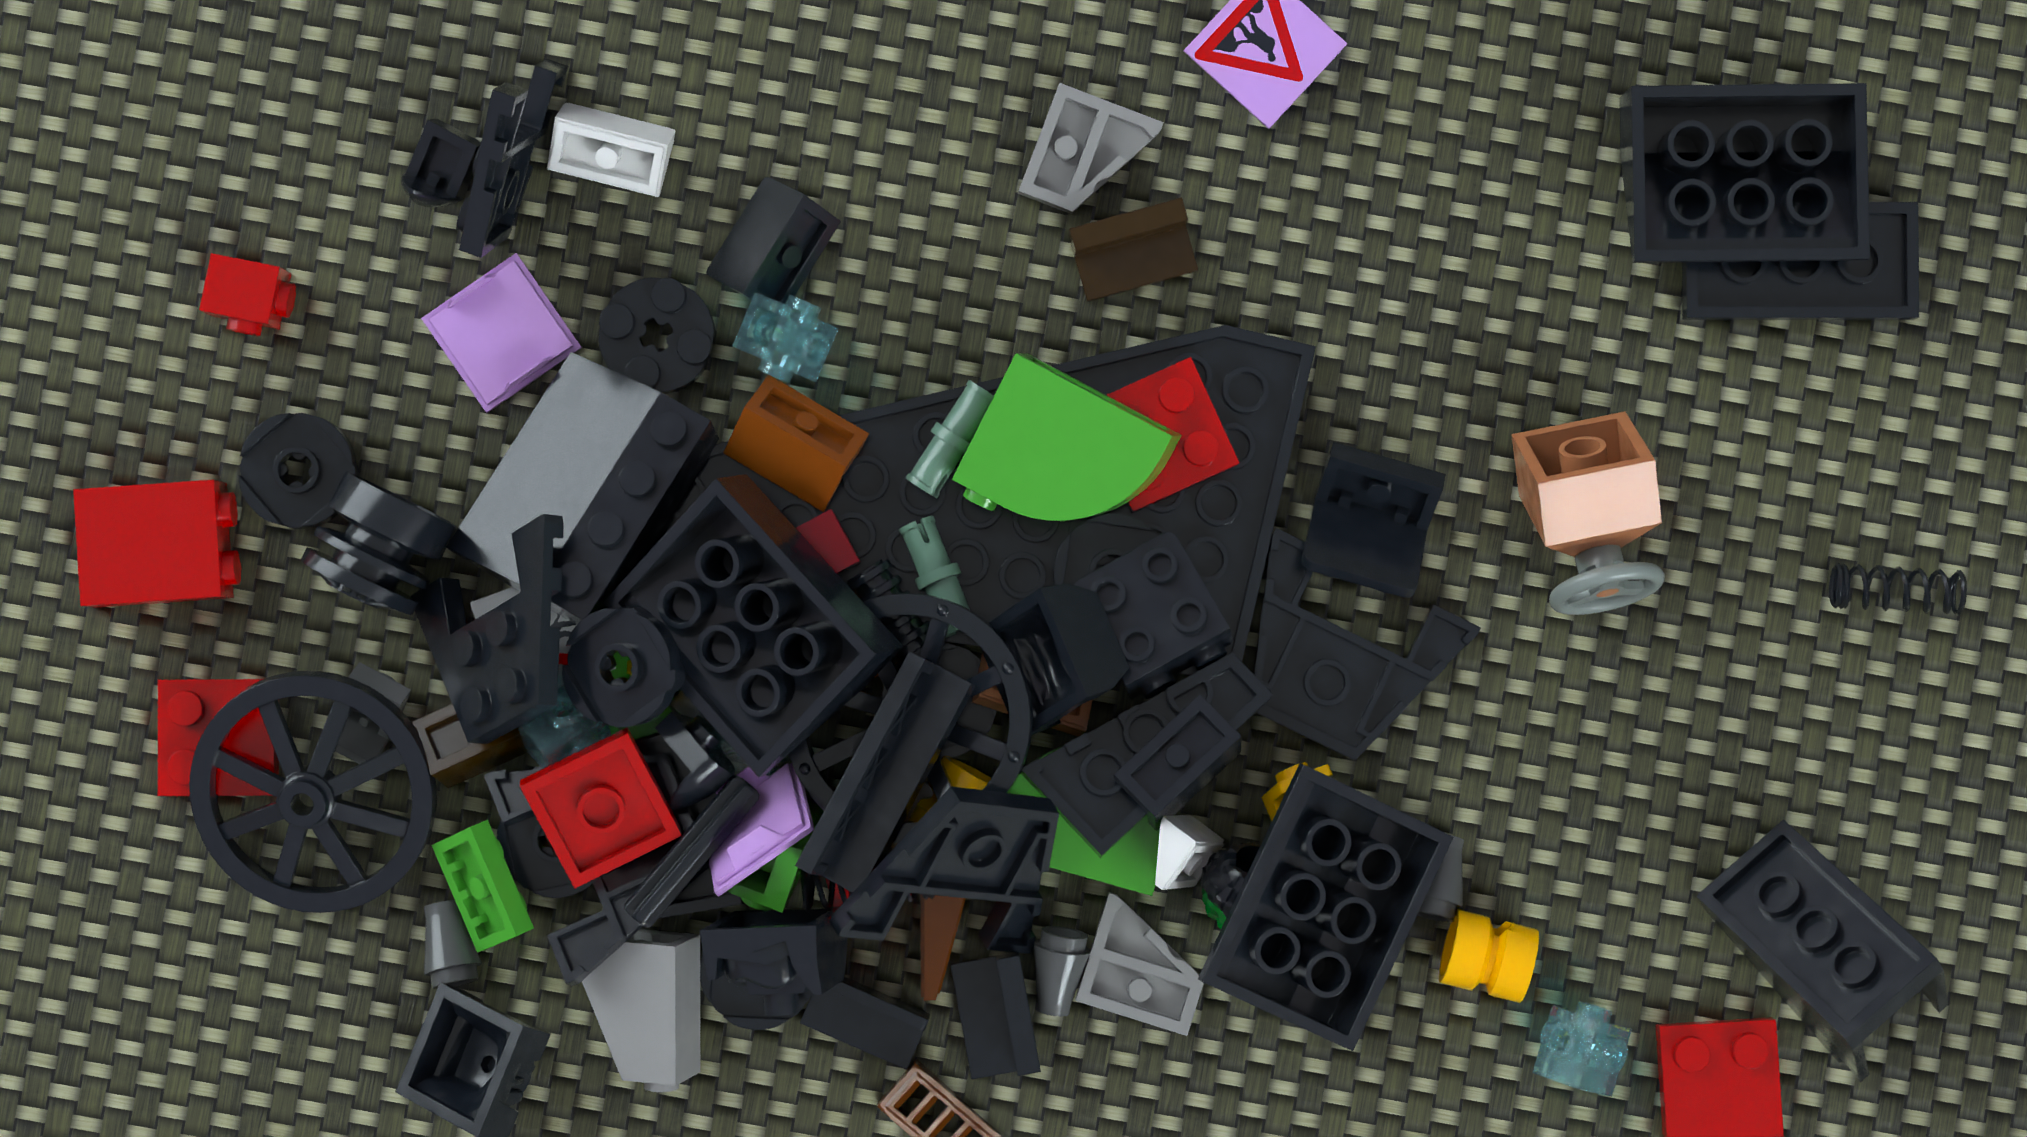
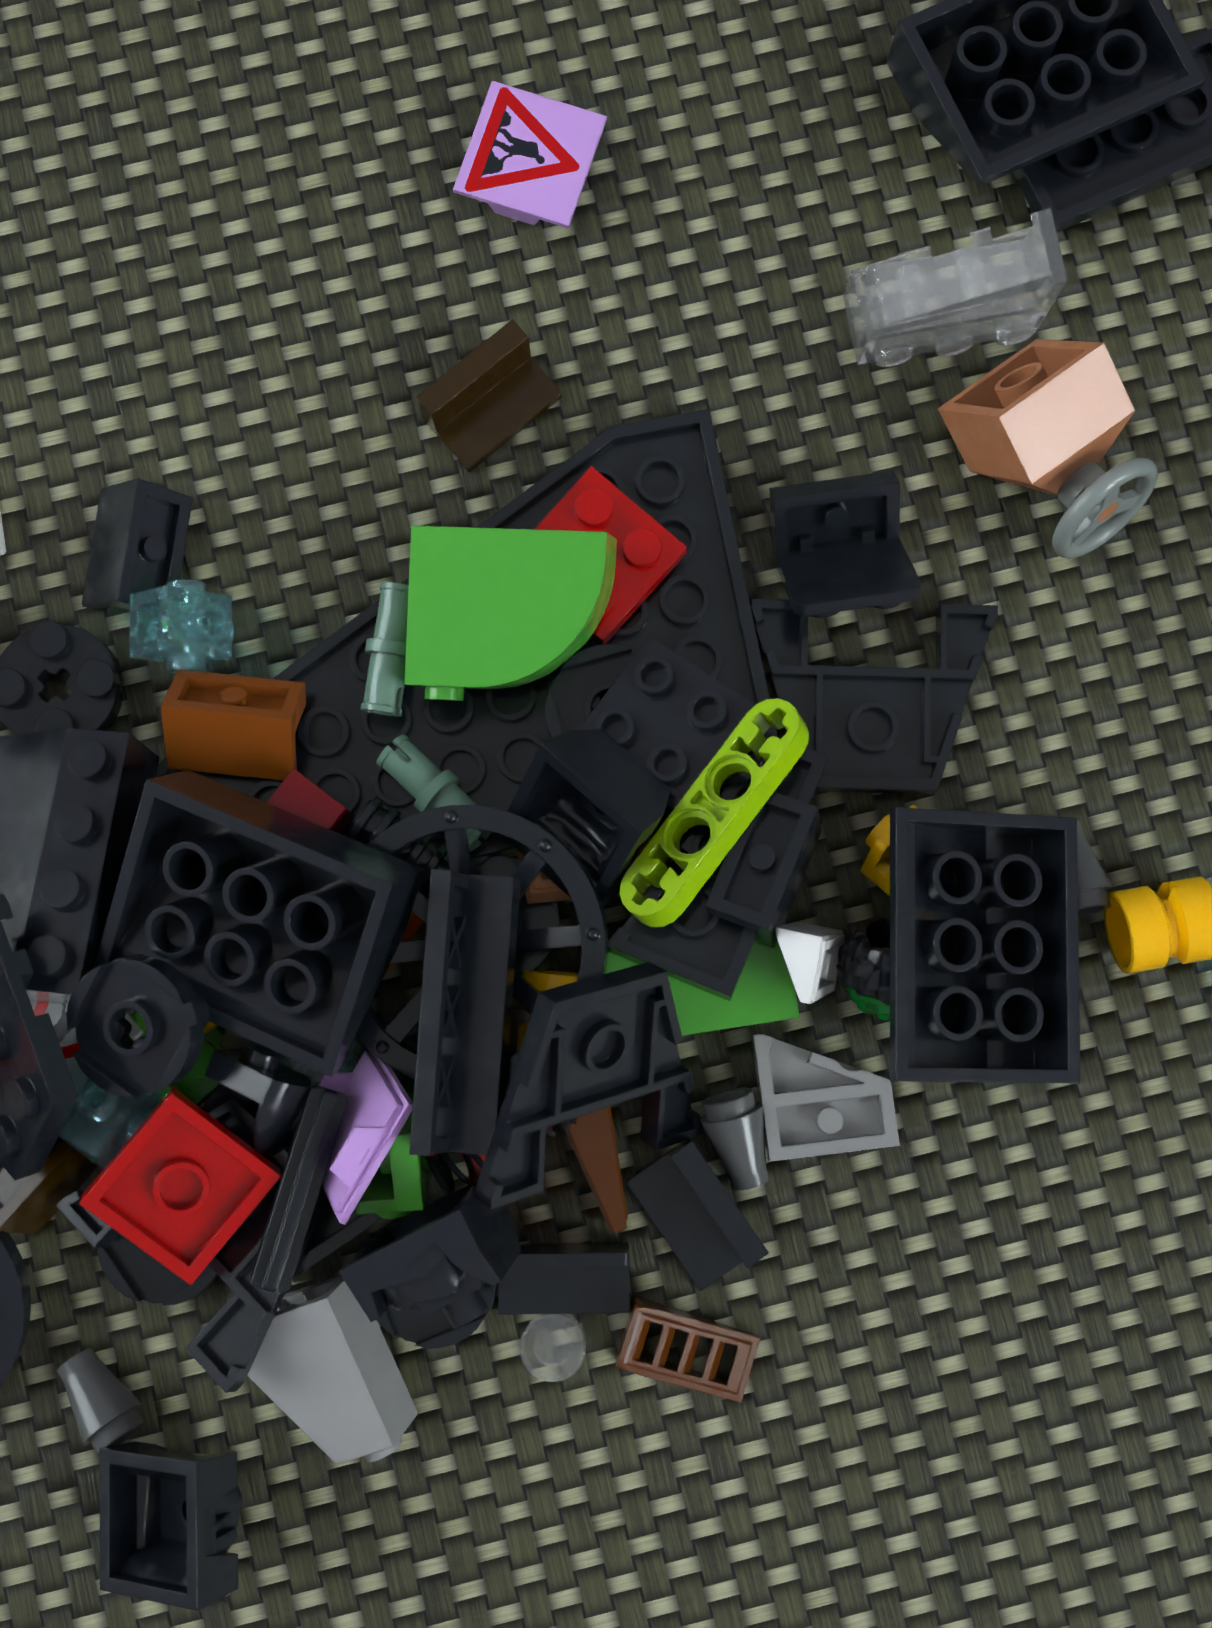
camera: 20 degrees left, 5 degrees down
bright green bracket [431,820,534,953] -> none
light grey wing [1018,83,1164,214] -> none
none -> clear tile [520,1314,586,1382]
none -> lime beam [619,698,809,927]
none -> clear wedge [843,208,1068,367]

